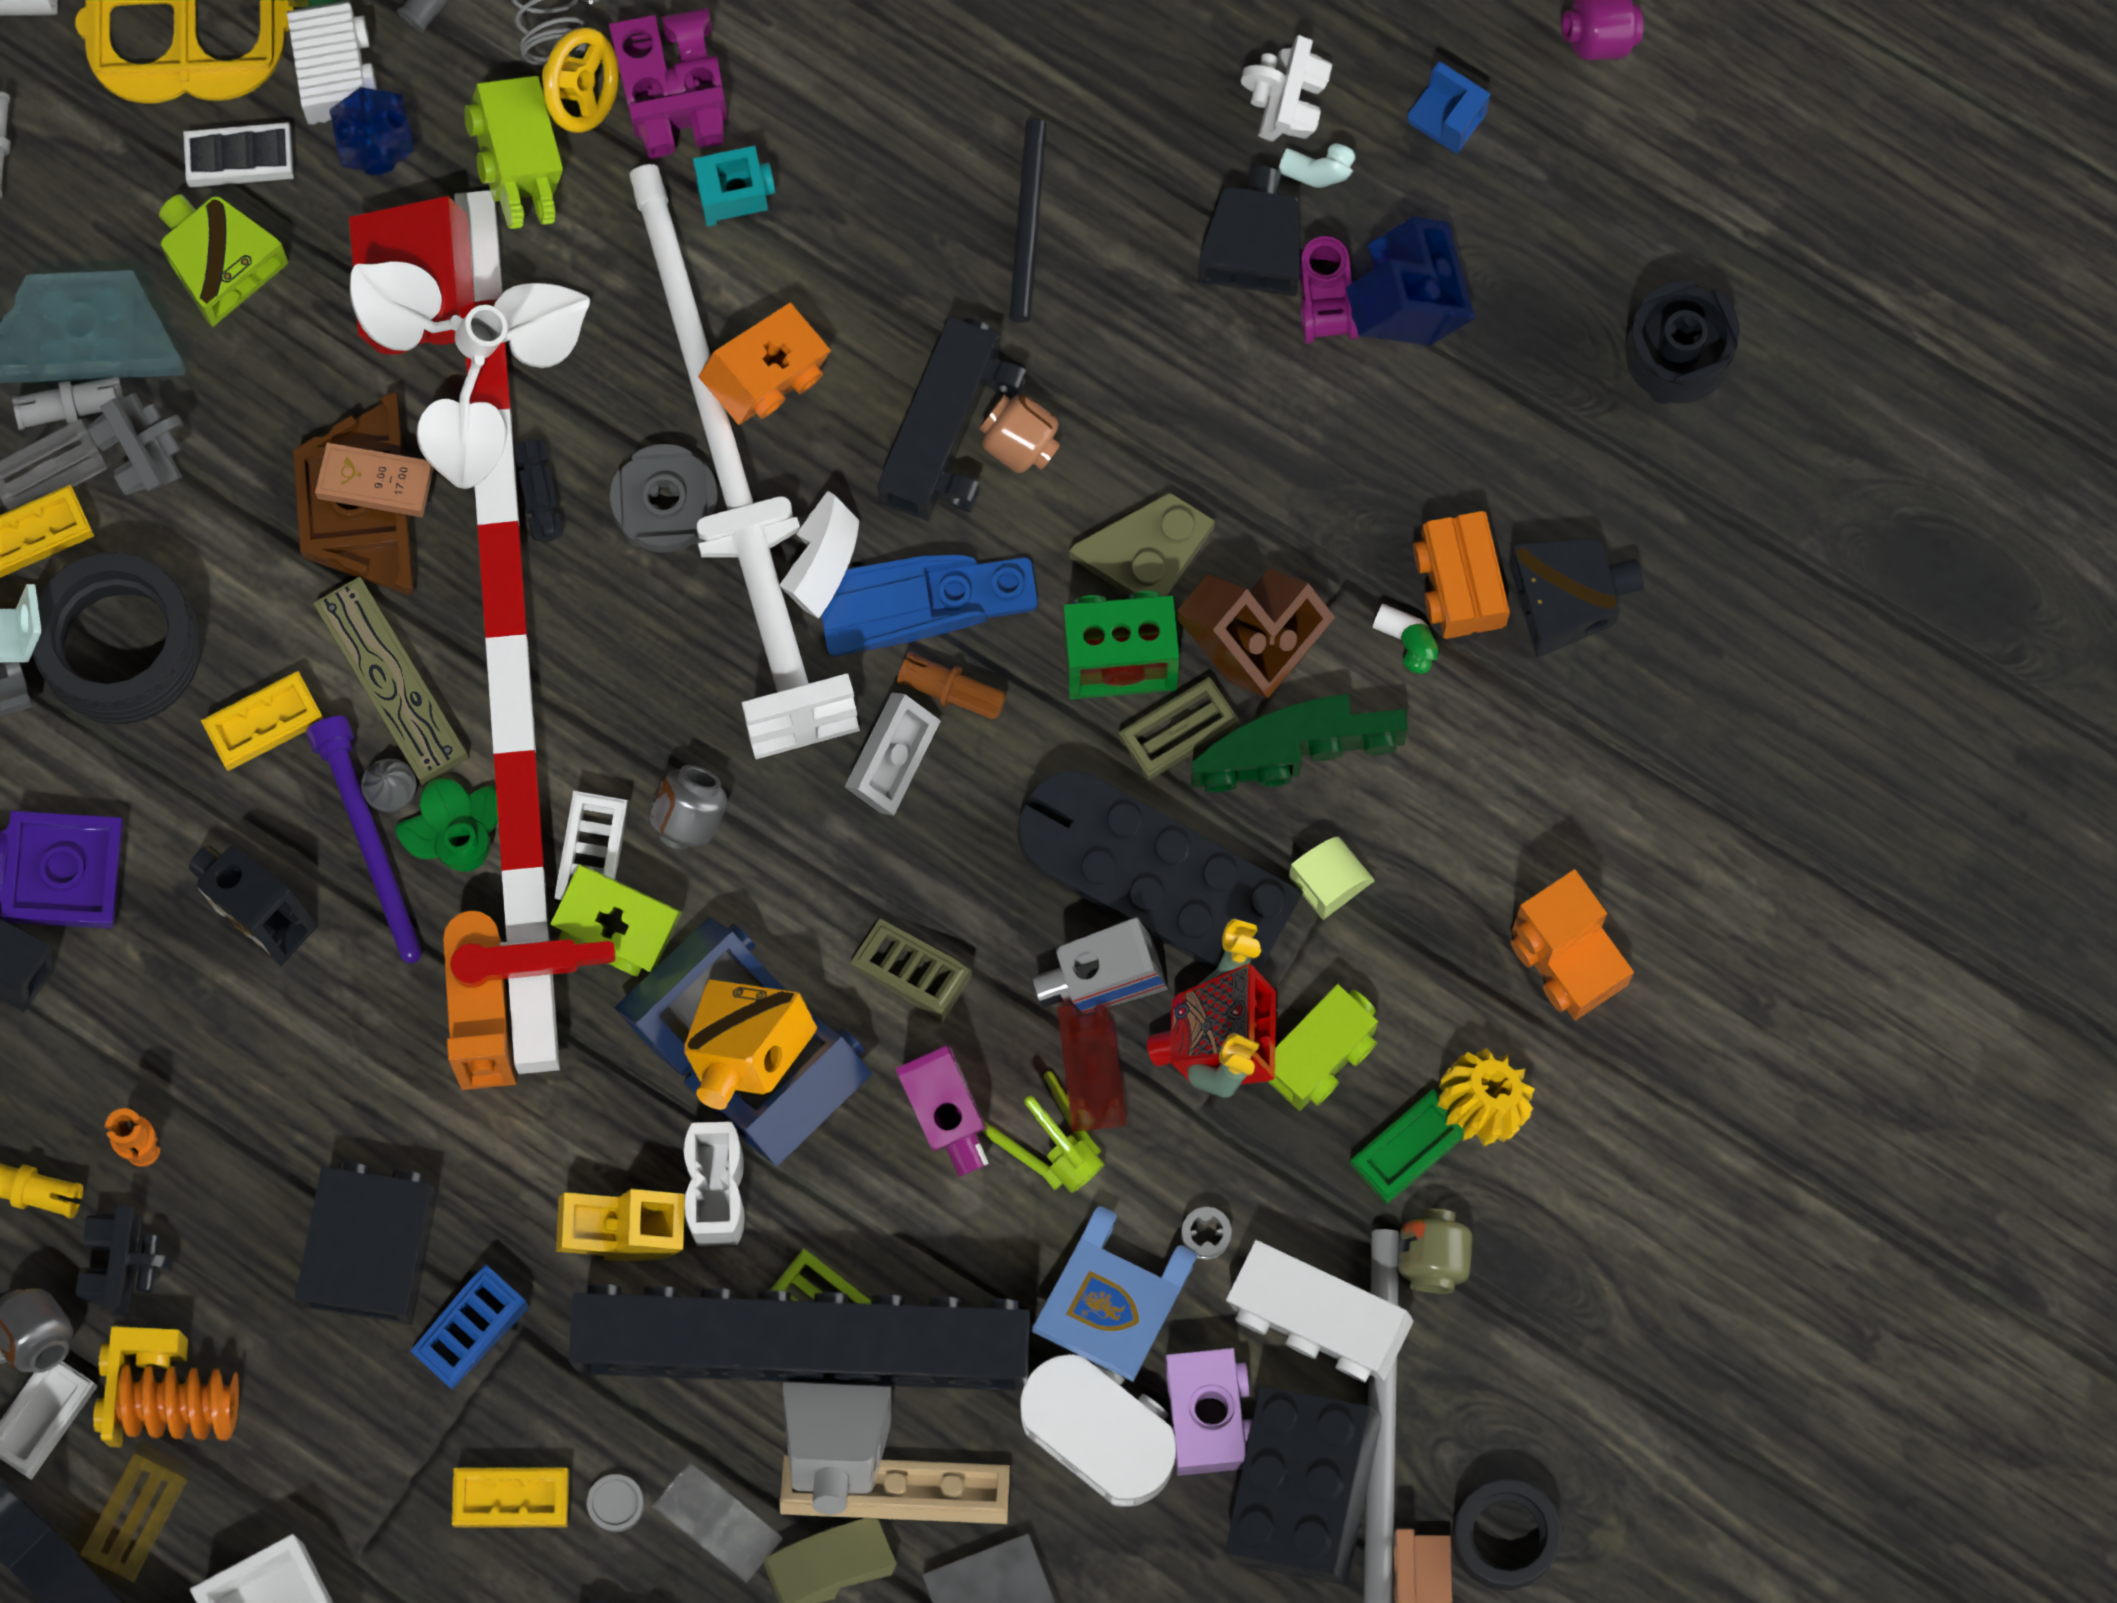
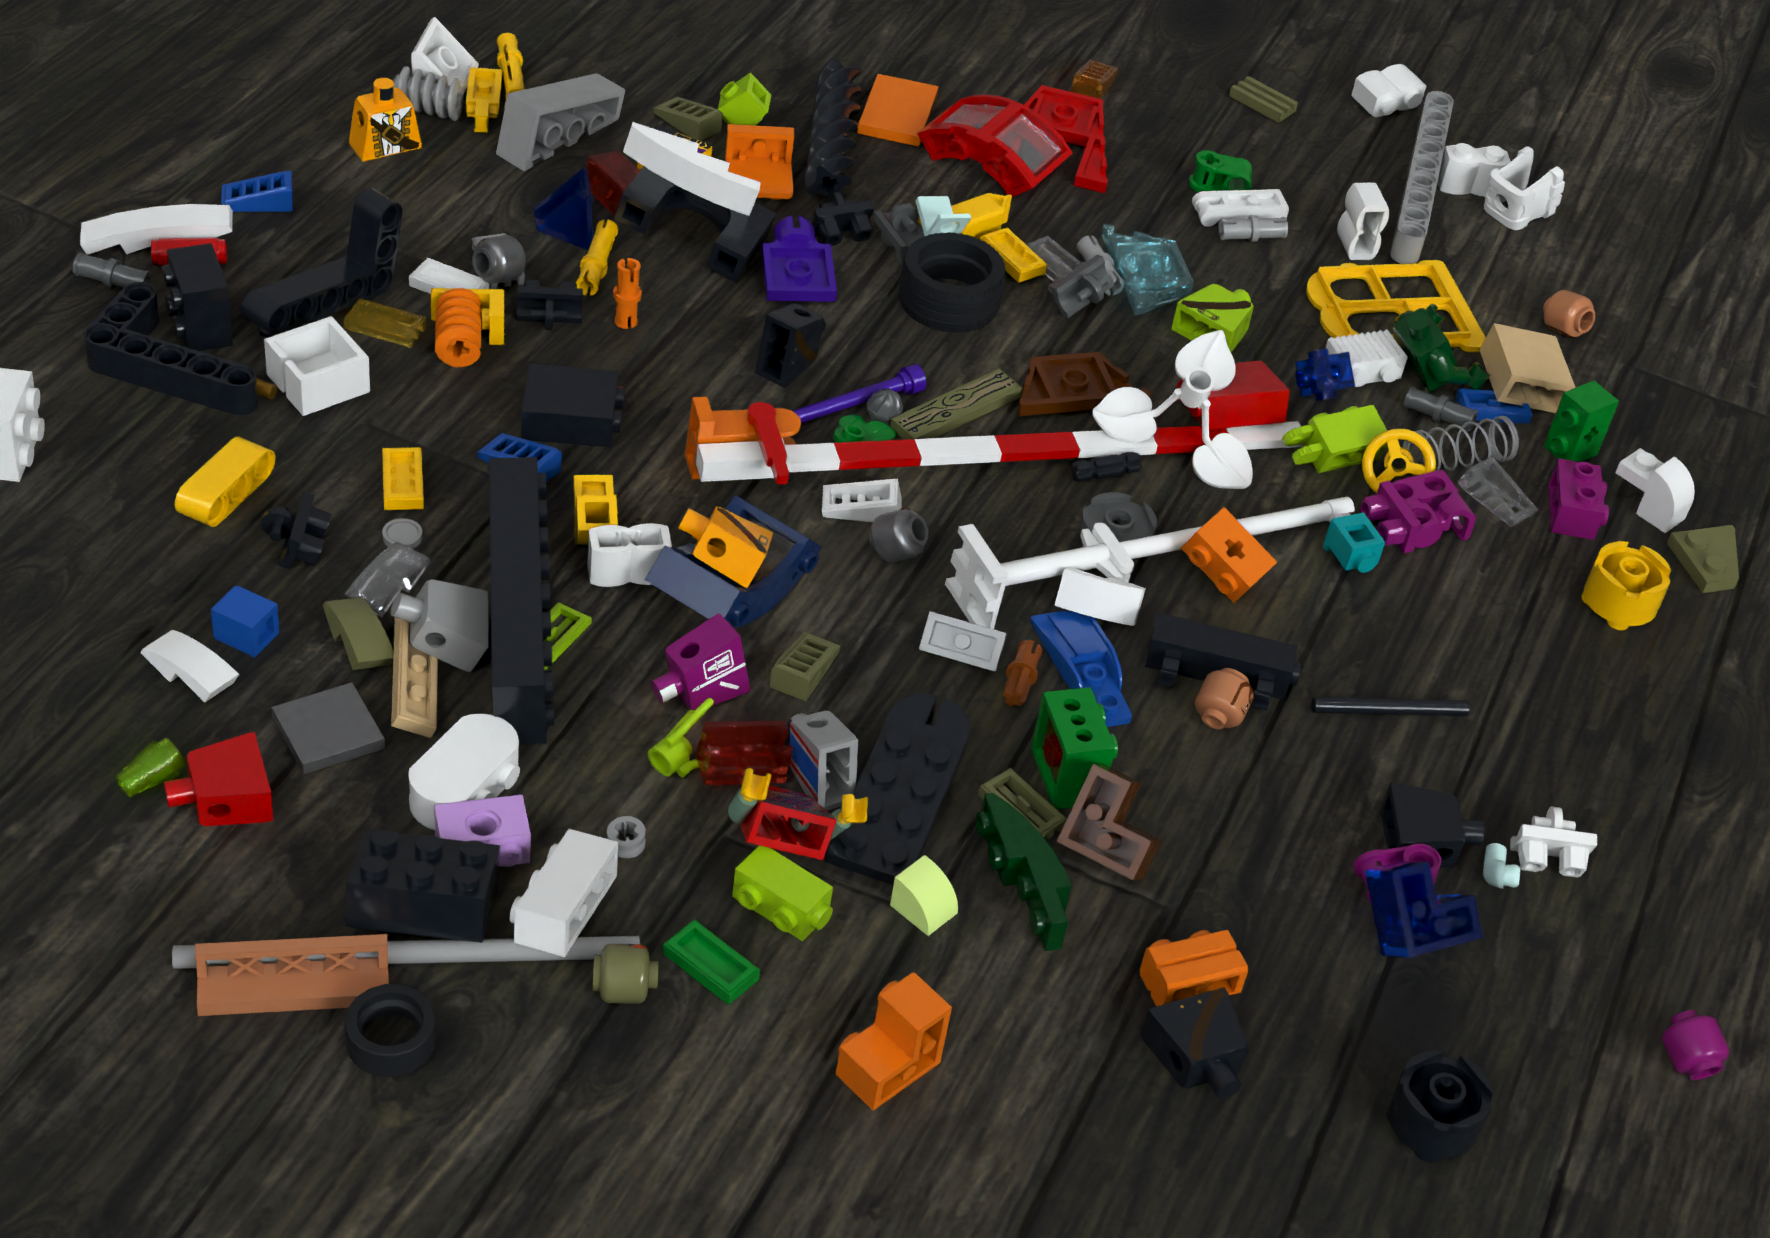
camera: 75 degrees right, 30 degrees down
tile [184,123,294,187] -> none
yellow plate [201,671,323,772] -> none
nougat tile [315,443,434,517] -> none
lime brick [550,865,683,977] -> none
medium blue flag [1032,1206,1197,1381] -> none
olive wing [1069,493,1215,597] -> none
arm [1373,603,1439,674] -> none
blue panel [1407,62,1490,154] -> none
yellow gear [1437,1048,1535,1147] -> none

